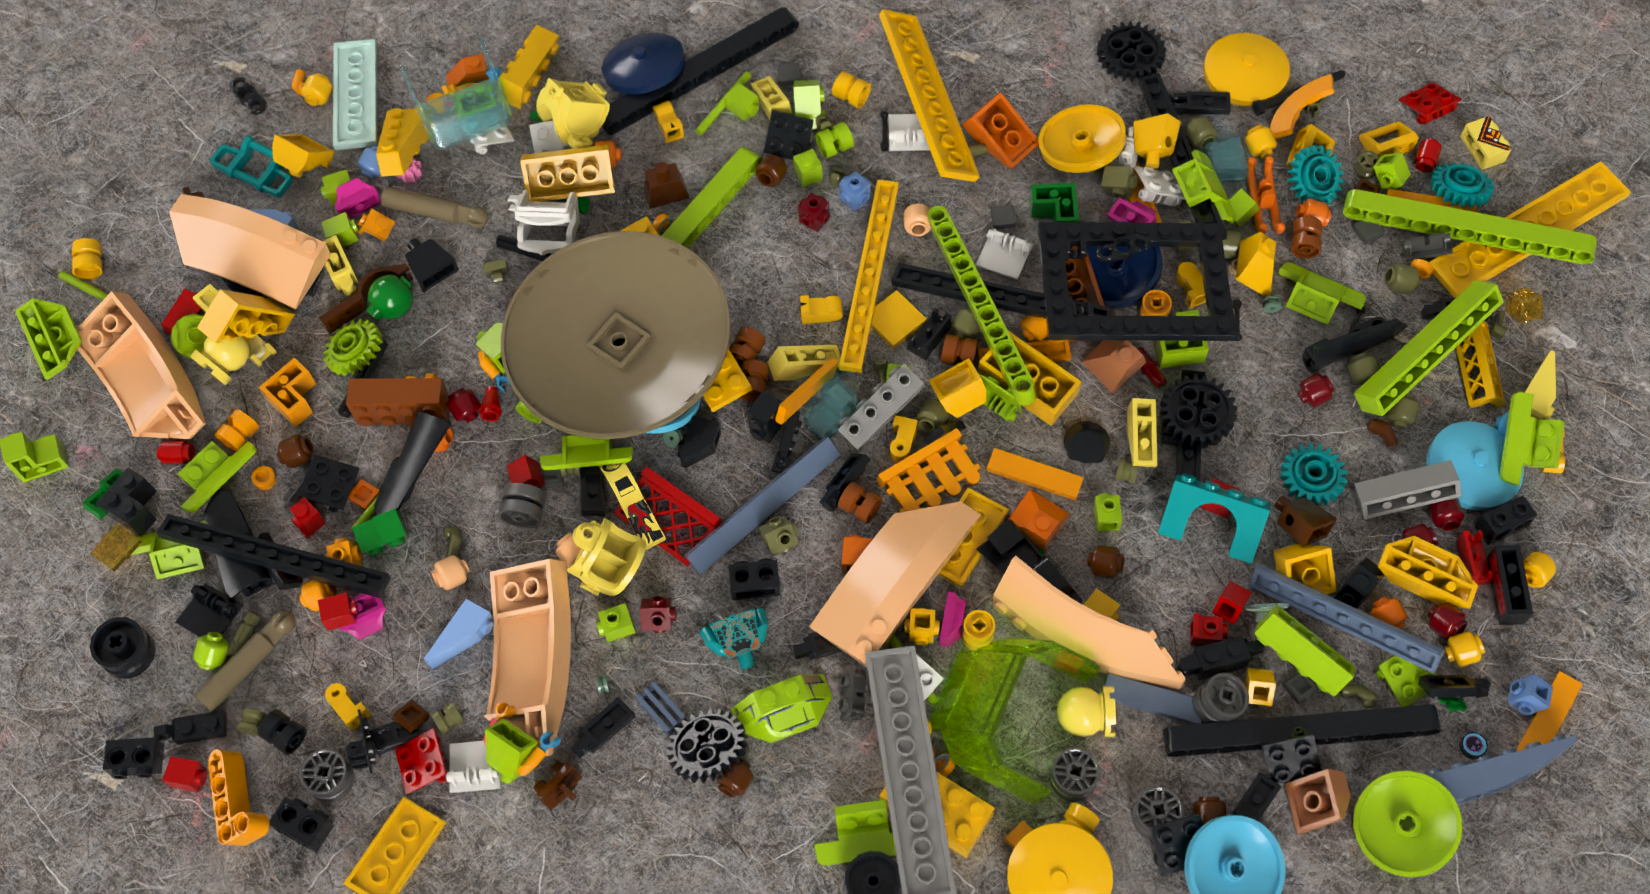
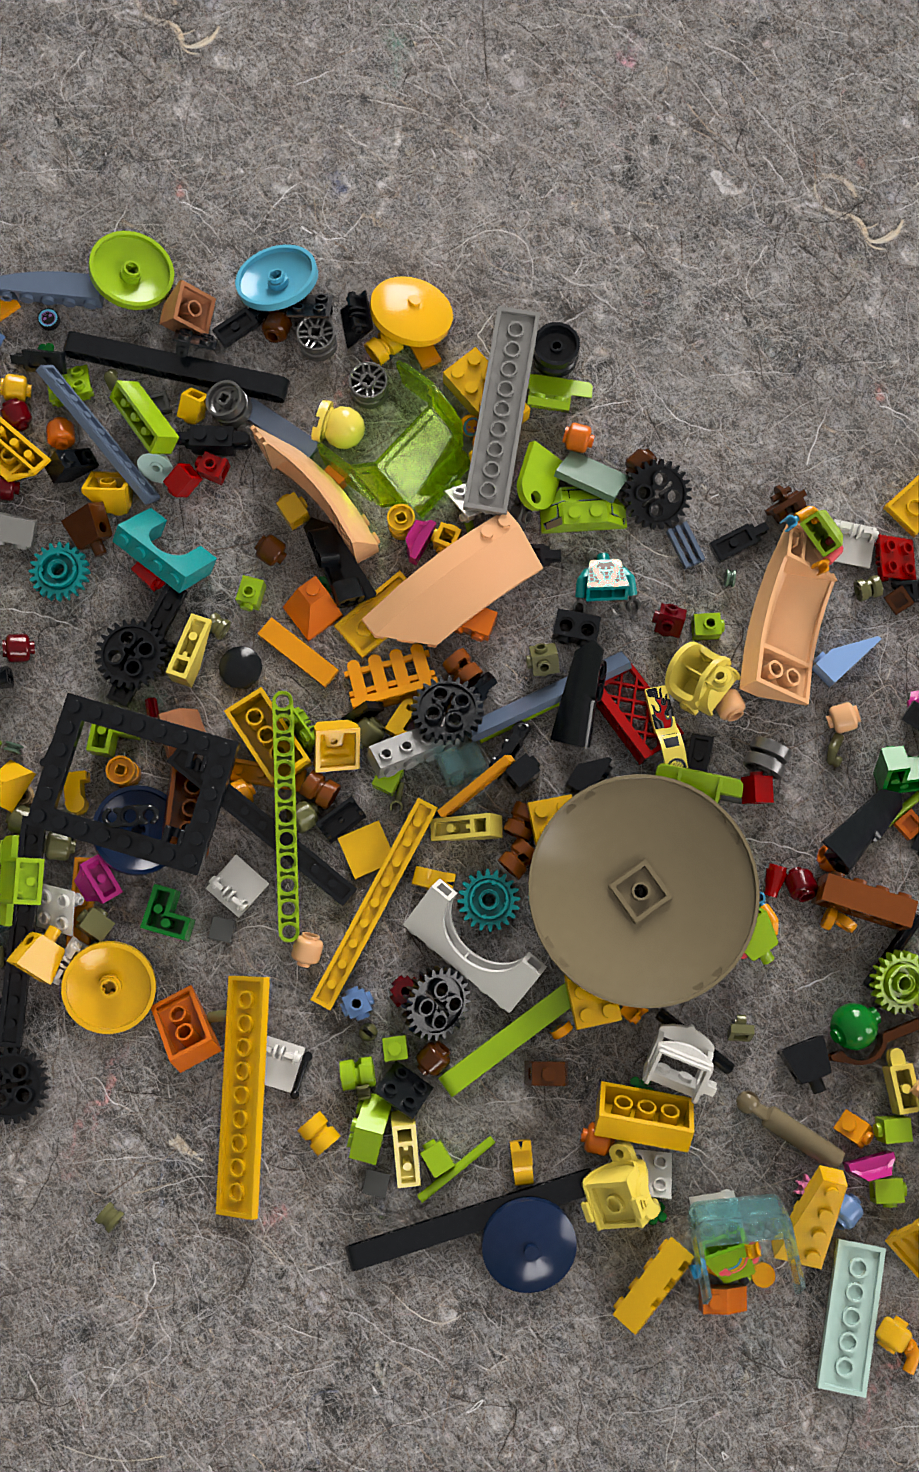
camera: 165 degrees left, 15 degrees up
none -> black hinge [340,290,374,349]
none -> black gear [401,965,471,1041]
none -> white arch [403,879,547,1013]
none -> black gear [411,676,484,745]
none -> teal gear [457,869,520,932]
none -> lime tile [517,440,563,511]
none -> black panel [550,639,607,747]
none -> sand green tile [554,451,629,503]
none -> orange head [562,422,595,453]

